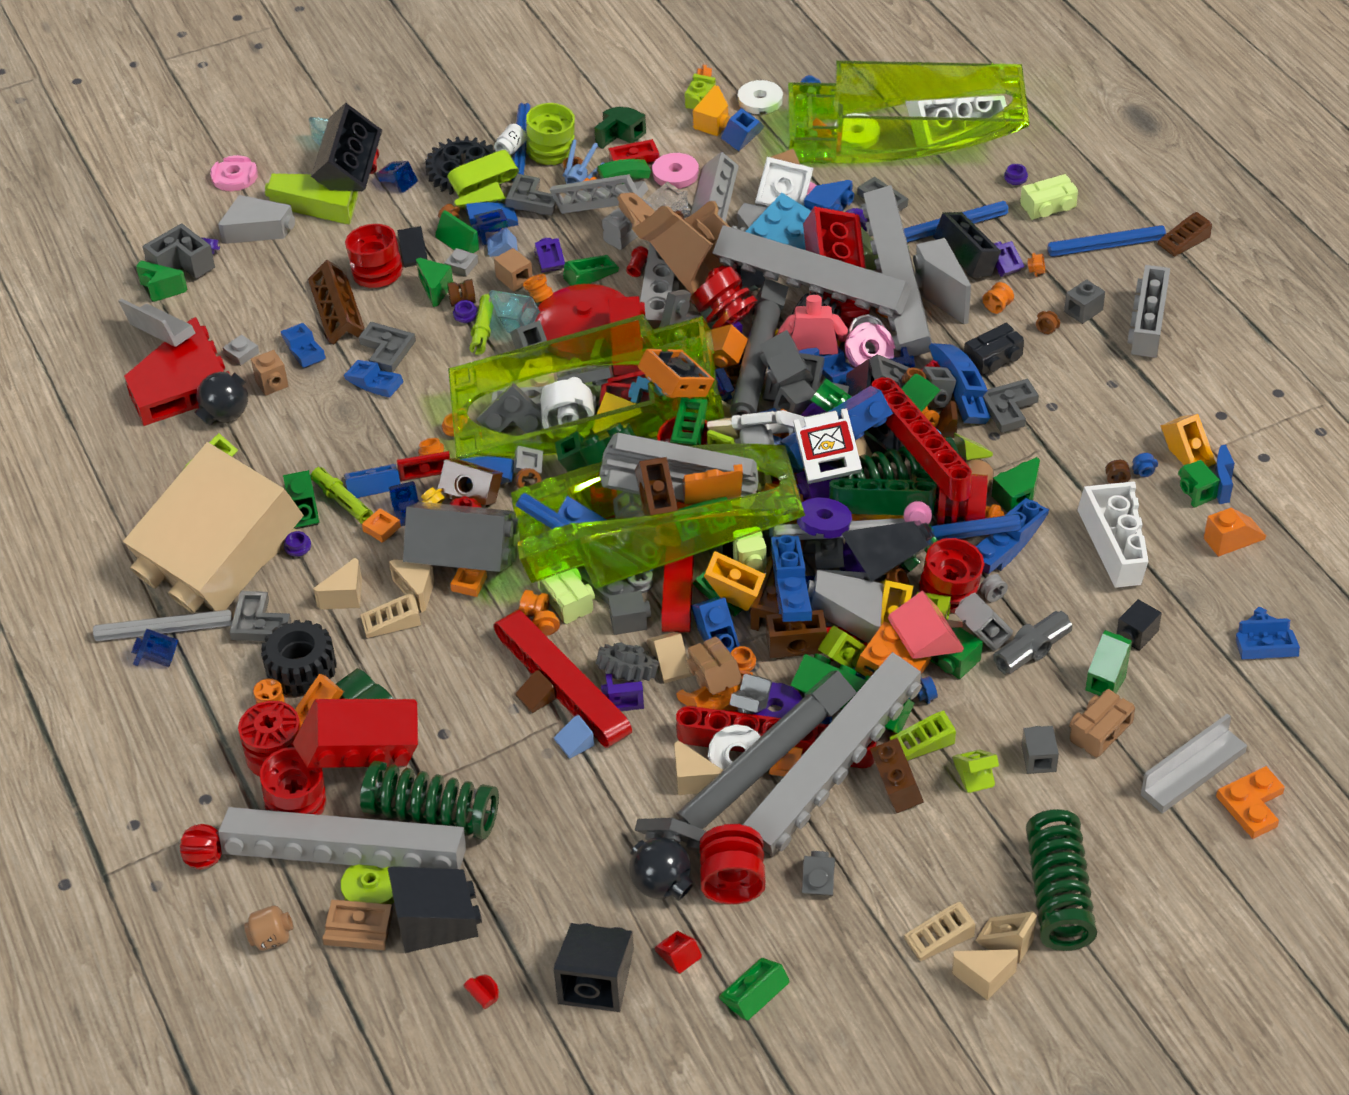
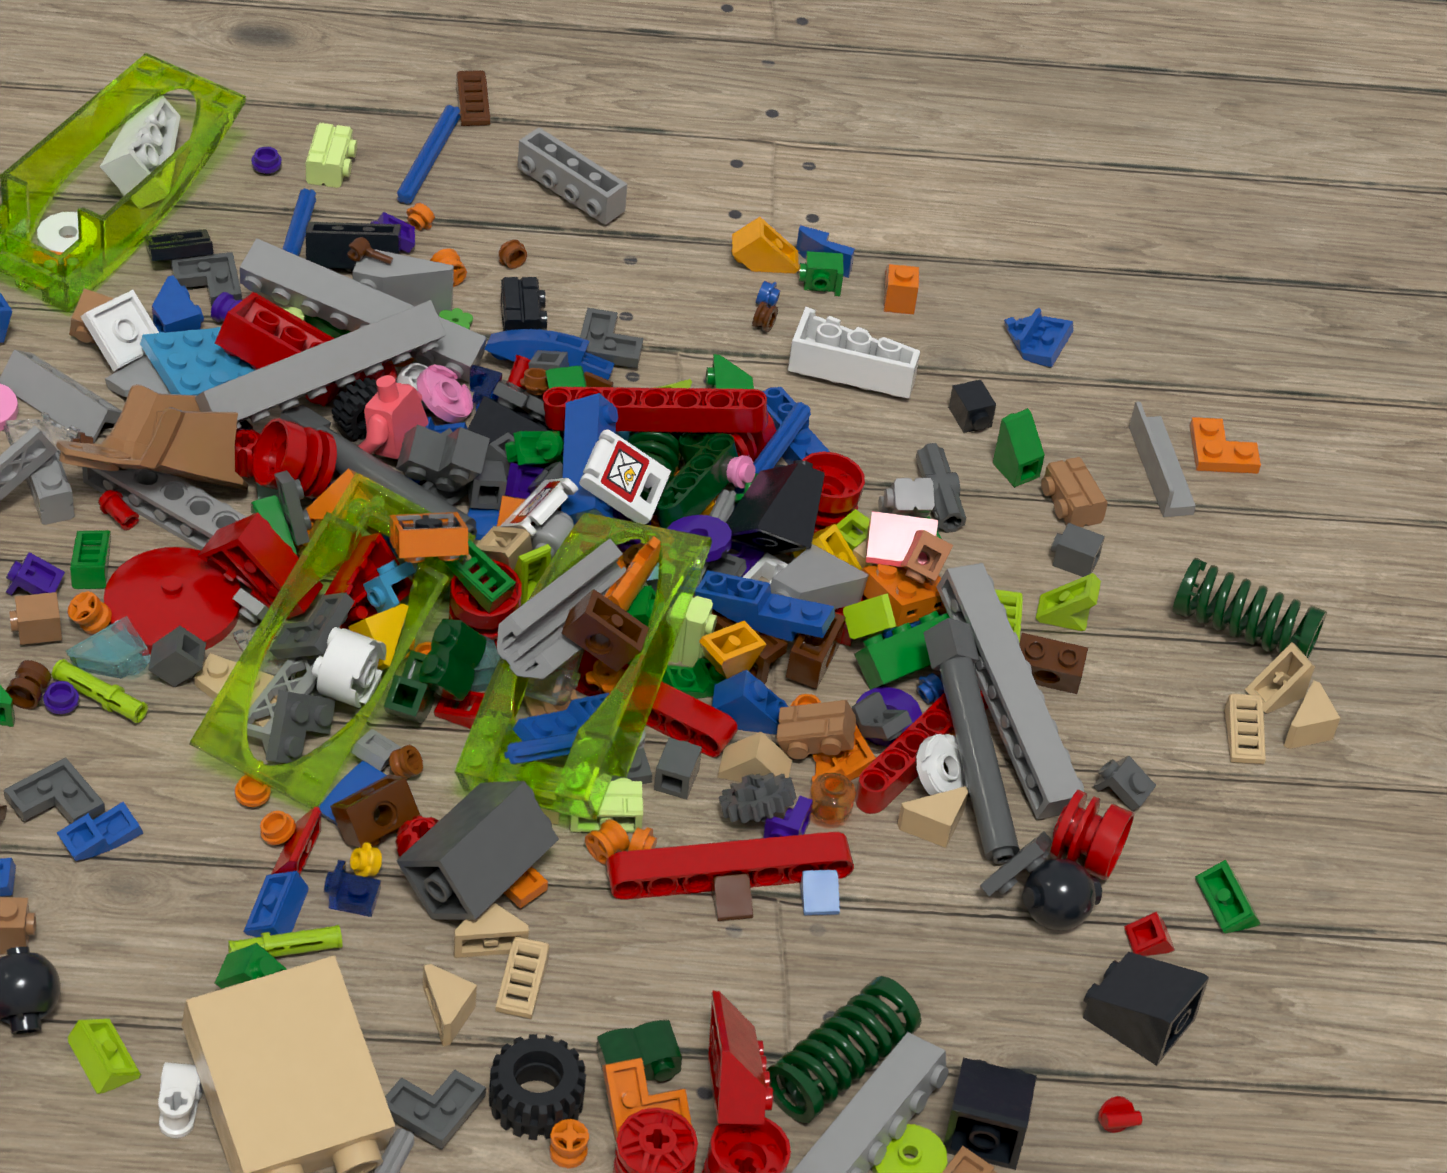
camera: 70 degrees left, 0 degrees up
orange plate [362,508,401,543] -> none
dark grey brick [1064,279,1105,324] -> none
none -> black plate [145,229,214,261]
none -> reddish brown hand [347,237,393,265]
none -> bright green plant [439,308,473,330]
none -> clear orange head [809,772,856,825]
none -> nougat brick [900,530,953,584]

